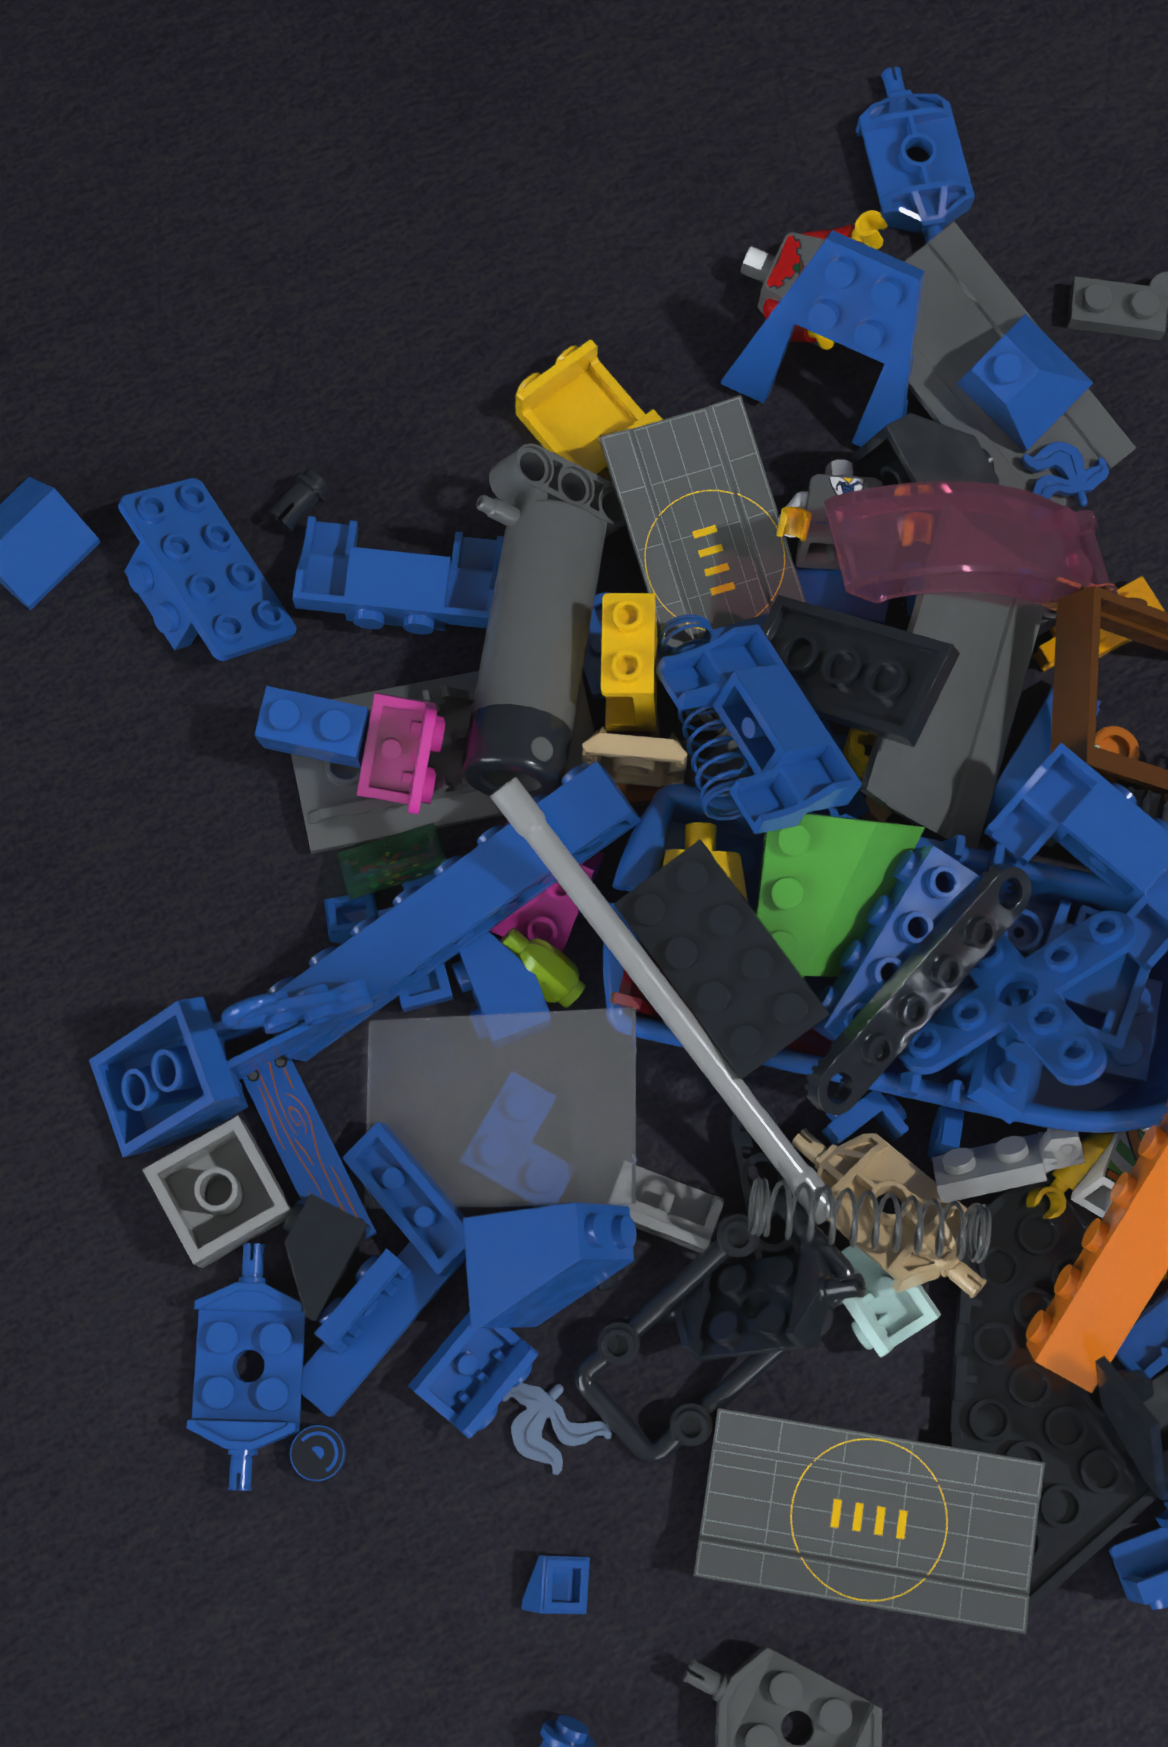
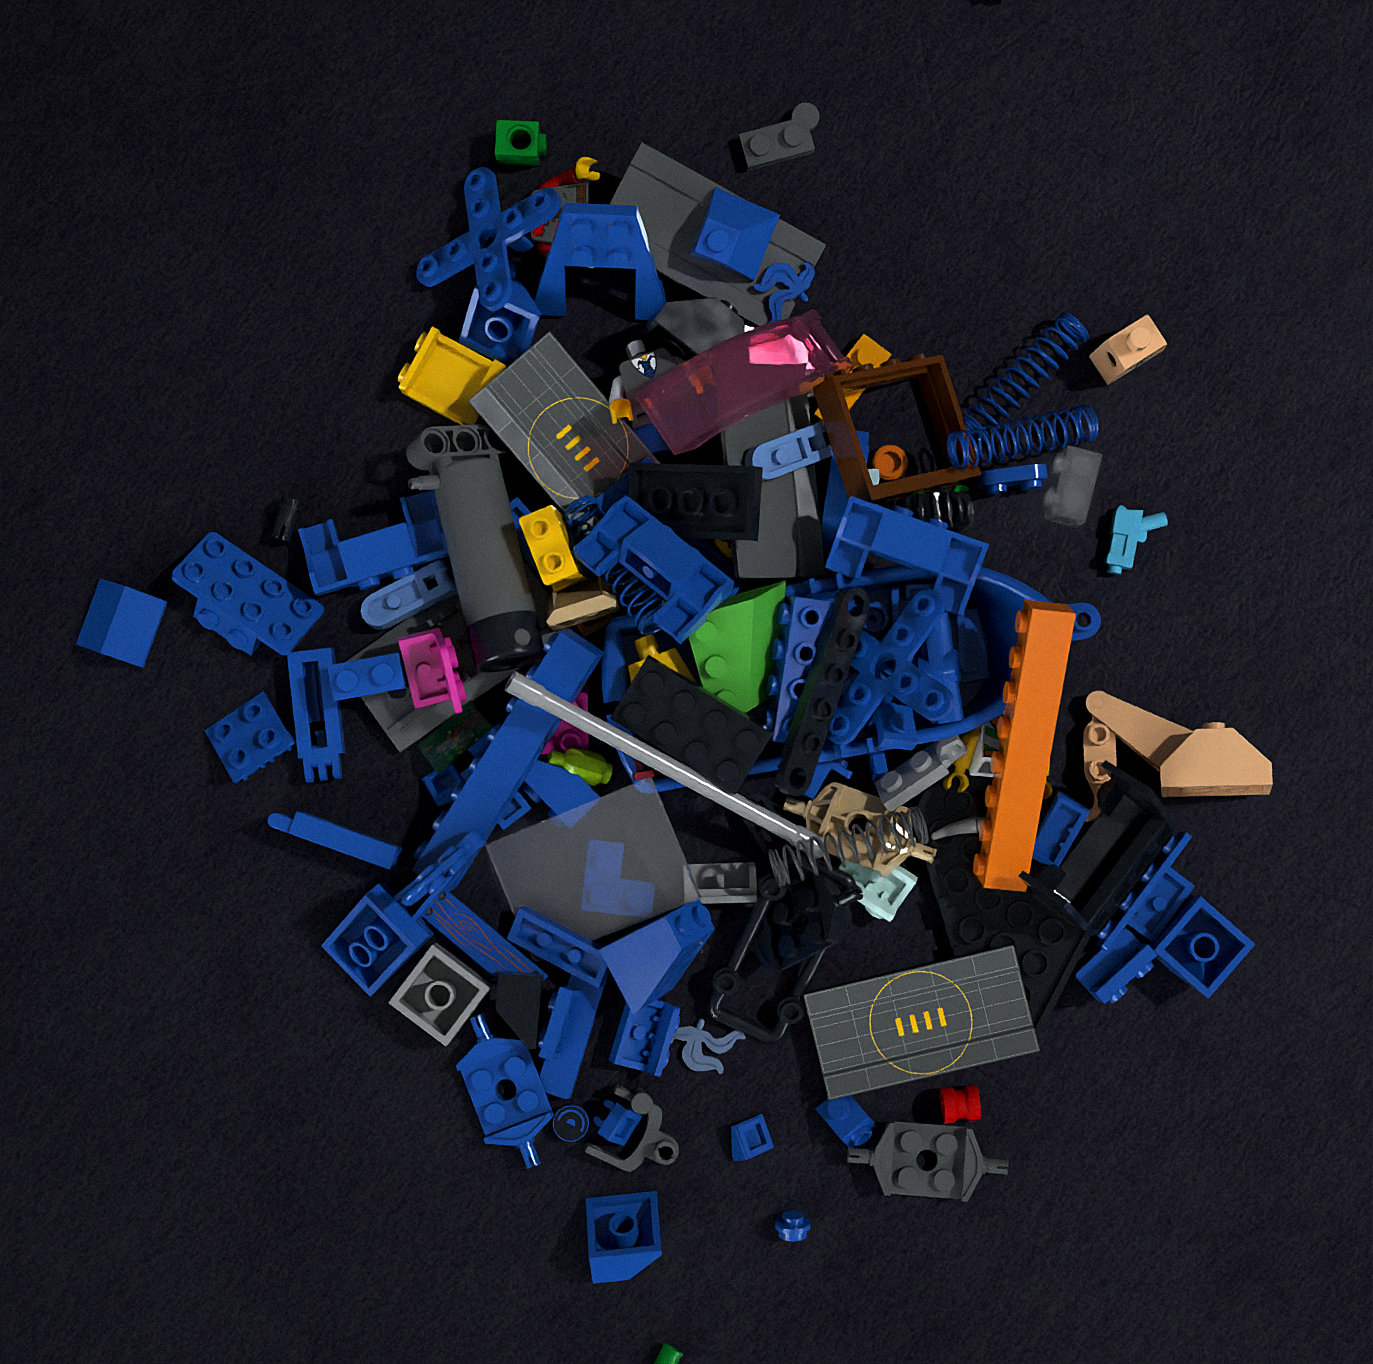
camera: 20 degrees left, 10 degrees up
blue plate [856,67,975,244] -> none
none -> blue hinge [204,691,296,783]
none -> blue hinge [268,811,403,870]
none -> blue hinge [287,648,346,783]
none -> medium blue plate [361,559,458,630]
none -> blue piece [416,167,561,311]
none -> blue slope [458,278,541,366]
none -> green brick [495,120,547,166]
none -> dark grey piece [584,1083,679,1172]
none -> blue slope [586,1191,662,1284]
none -> blue tile [593,1100,643,1146]
none -> medium blue plate [745,421,833,481]
none -> blue bracket [816,1095,877,1148]
none -> blue piece [918,611,964,724]
none -> light grey helmet [931,816,986,840]
none -> red wheel [940,1084,981,1124]

